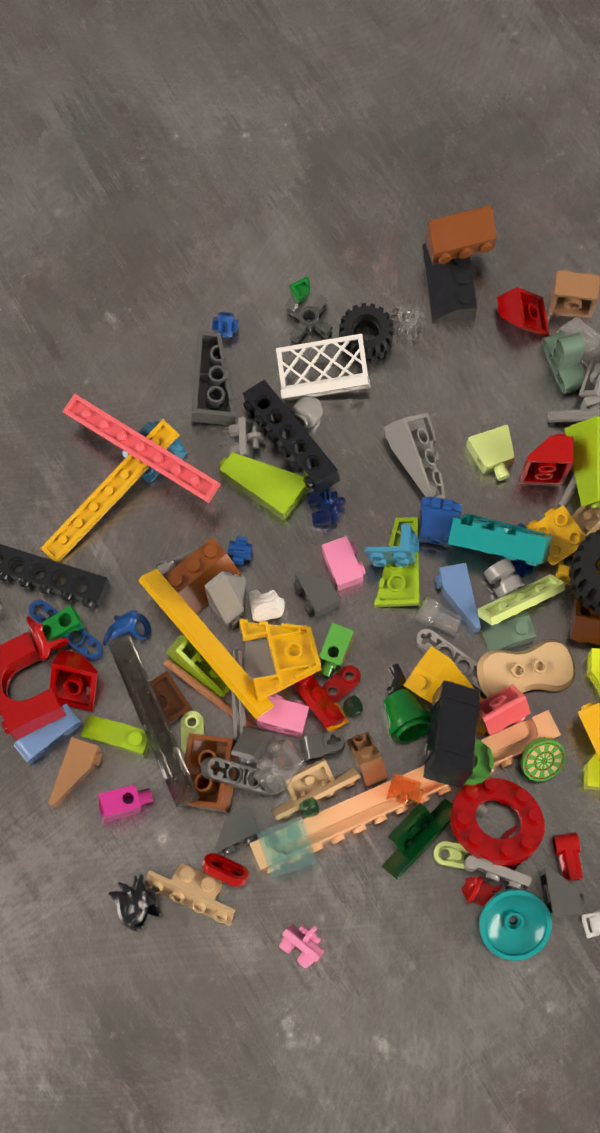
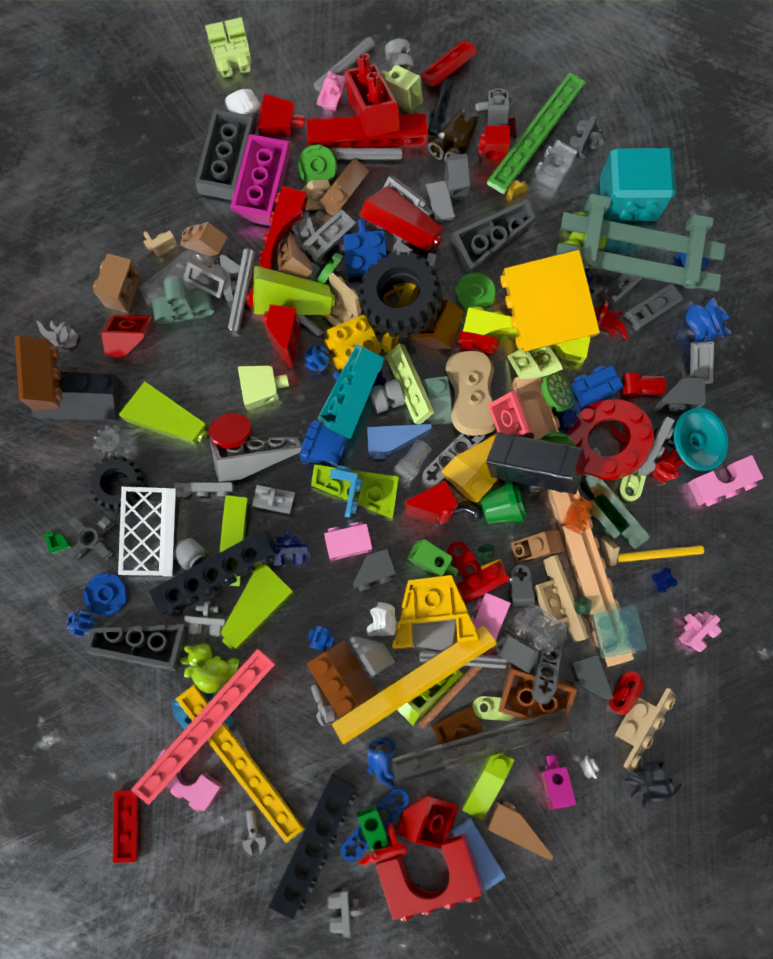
camera: 85 degrees left, 5 degrees up
none -> light grey piece [36,321,79,348]
none -> blue tile [83,573,129,617]
none -> red plate [113,790,139,863]
none -> lime slope [119,381,209,445]
none -> bright pink arch [155,748,223,812]
none -> light grey hinge [174,483,236,498]
none -> lime animal [179,644,239,693]
none -> red tile [209,413,252,449]
none -> lime slope [218,496,248,586]
none -> light grey bar [242,809,267,855]
none -> light grey hips [252,485,295,514]
none -> blue gear [304,345,330,372]
none -> red slope [404,481,458,525]
none -> red plate [458,332,500,354]
none -> yellowish green slope [507,346,563,379]
none -> clear blue plate [559,409,578,429]
none -> blue brick [571,365,623,409]
none -> white plate [580,755,600,779]
none -> tan tile [601,536,620,566]
none -> yellow bar [617,545,704,562]
none -> clear blue plate [651,567,678,593]
none -> bright pink arch [688,455,763,507]

